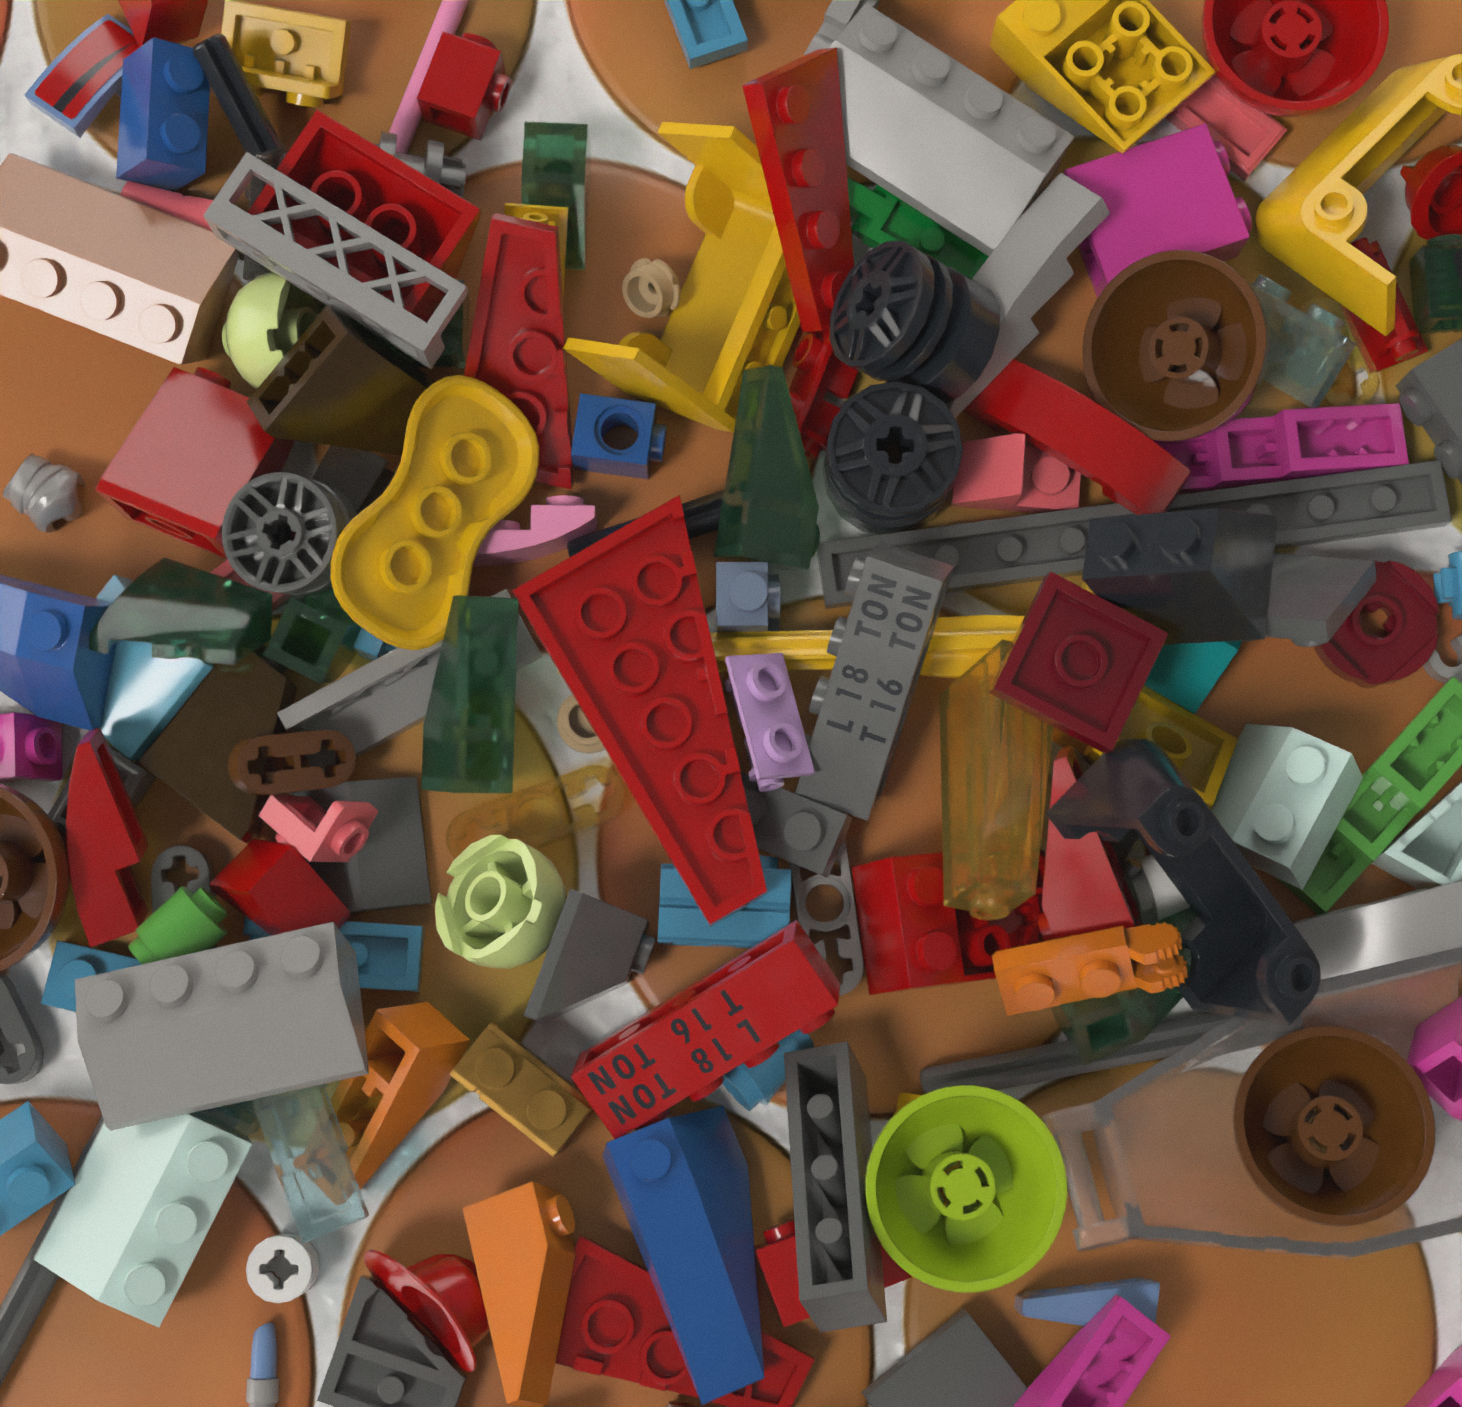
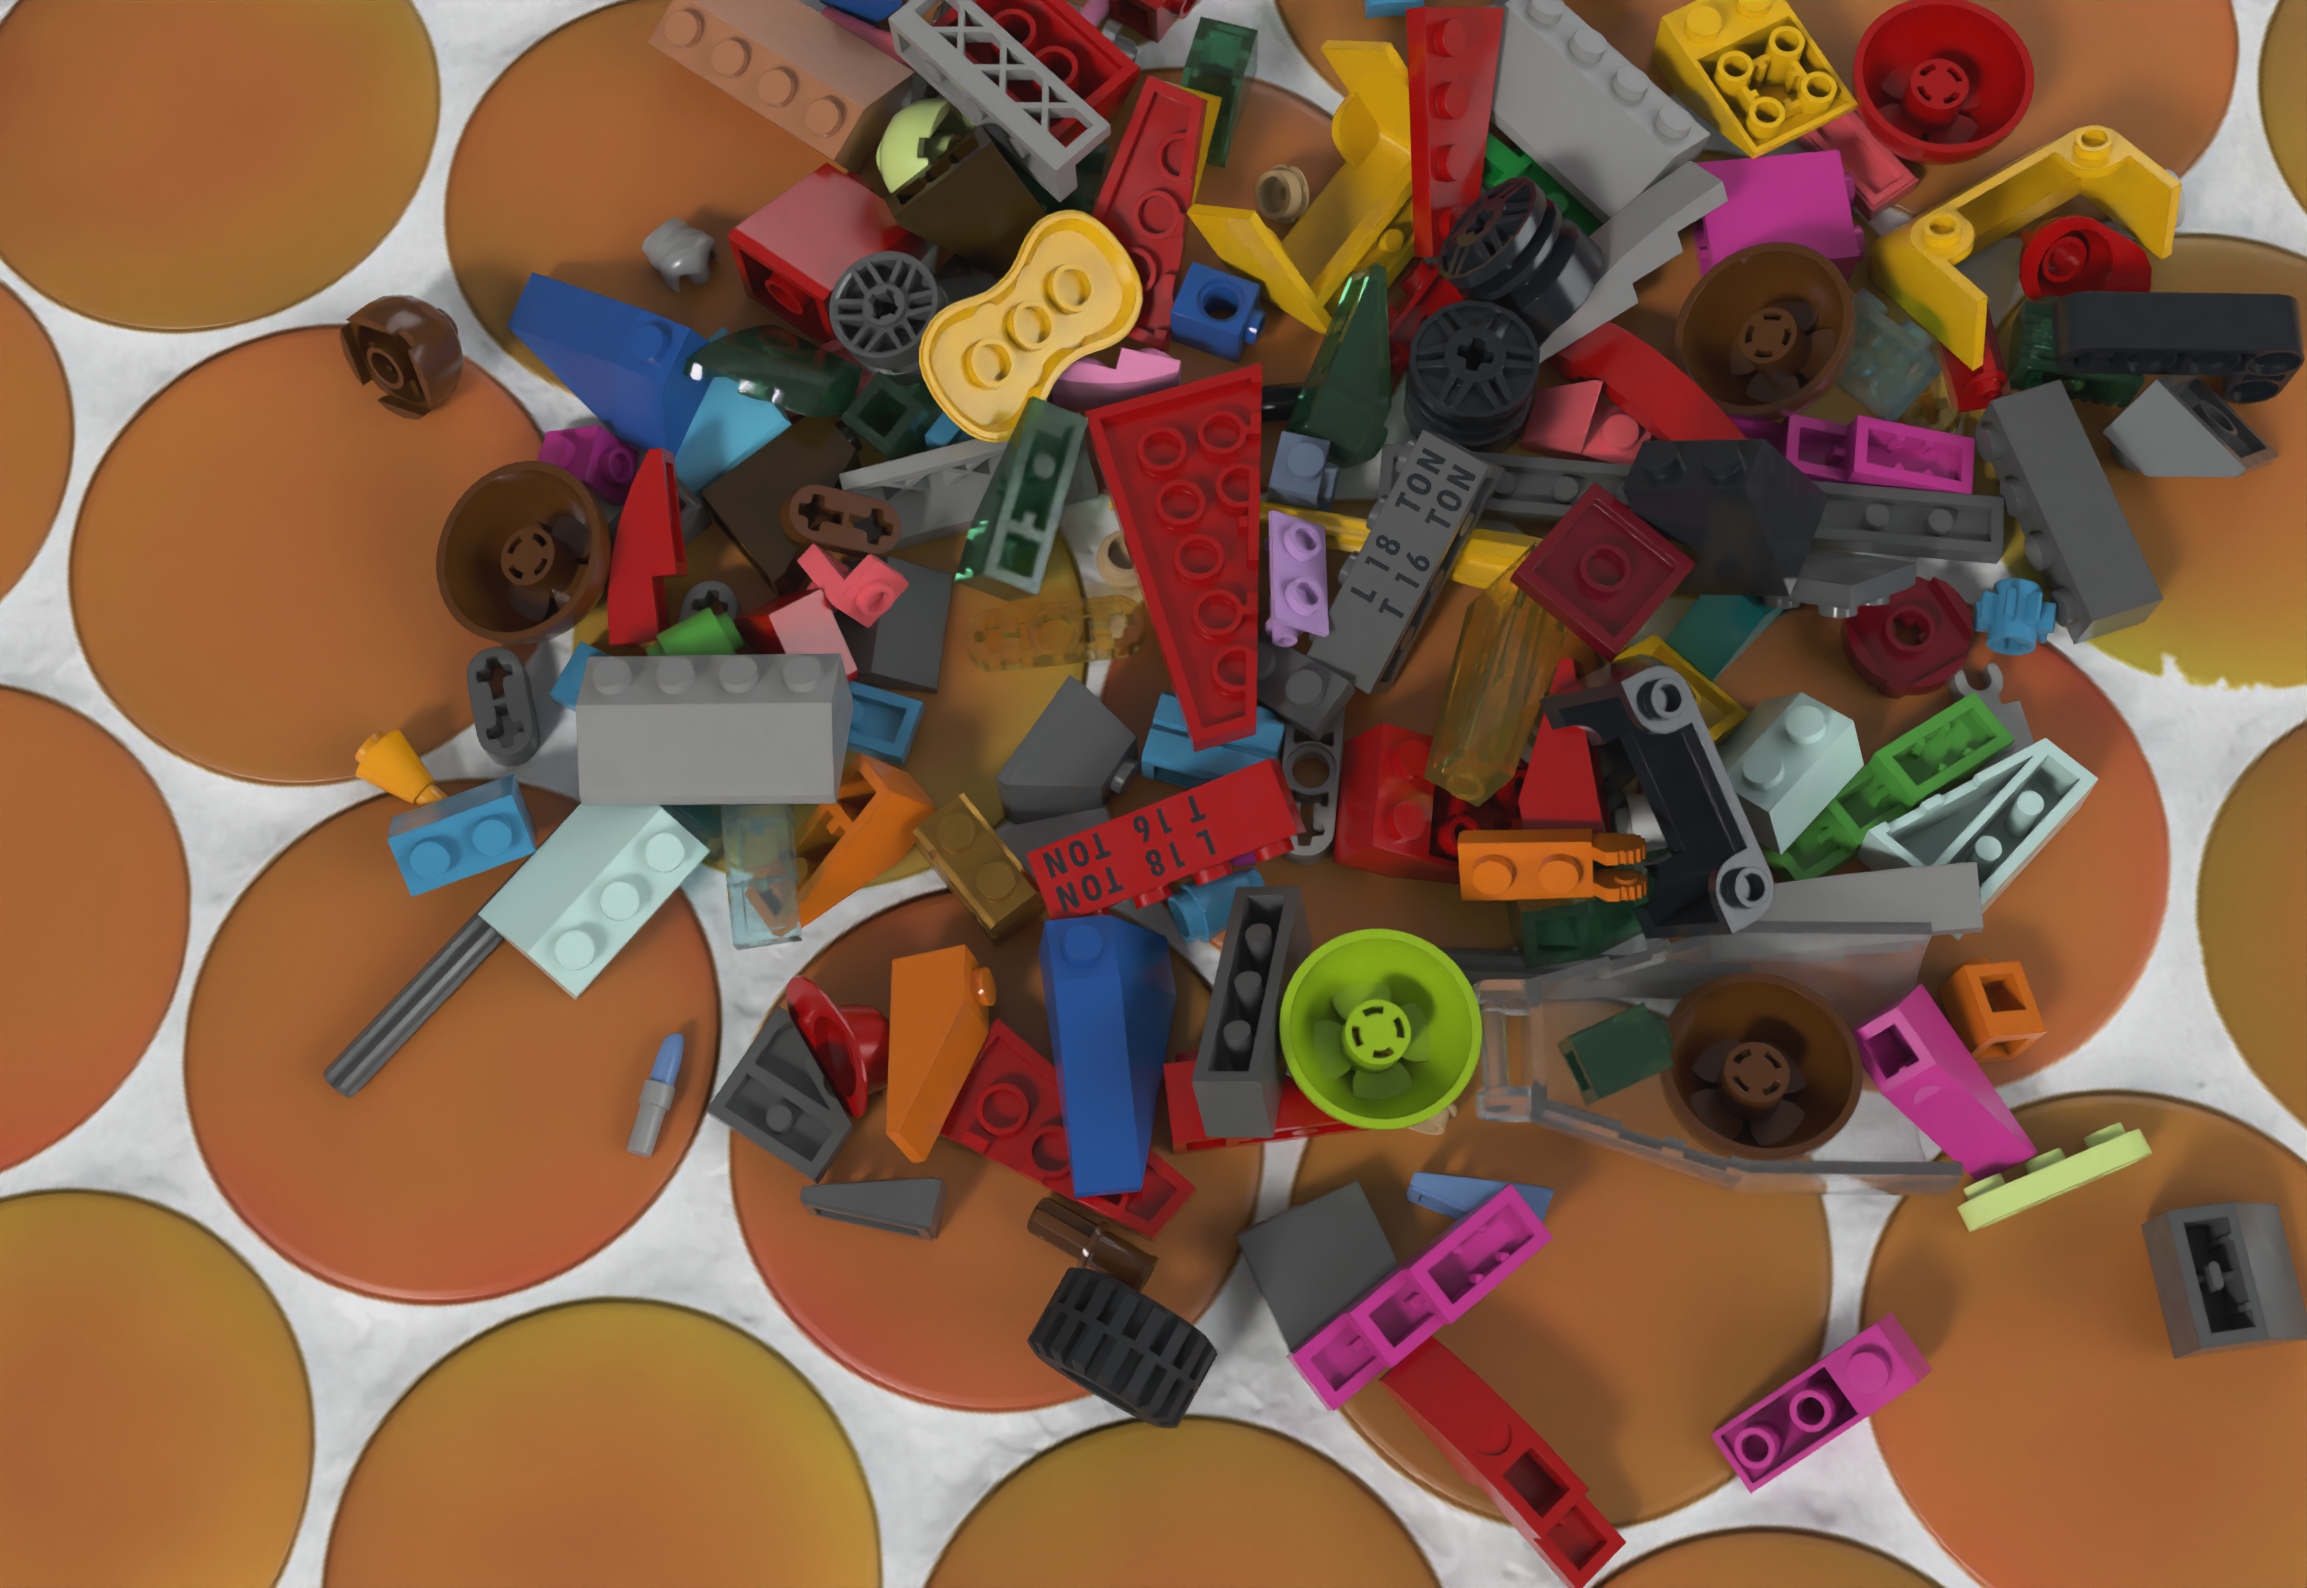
camera: 20 degrees right, 10 degrees down
white wheel [246,1232,320,1303] -> none
yellowish green cylinder [435,835,566,969] -> none
none -> clear green slope [1557,1002,1674,1106]

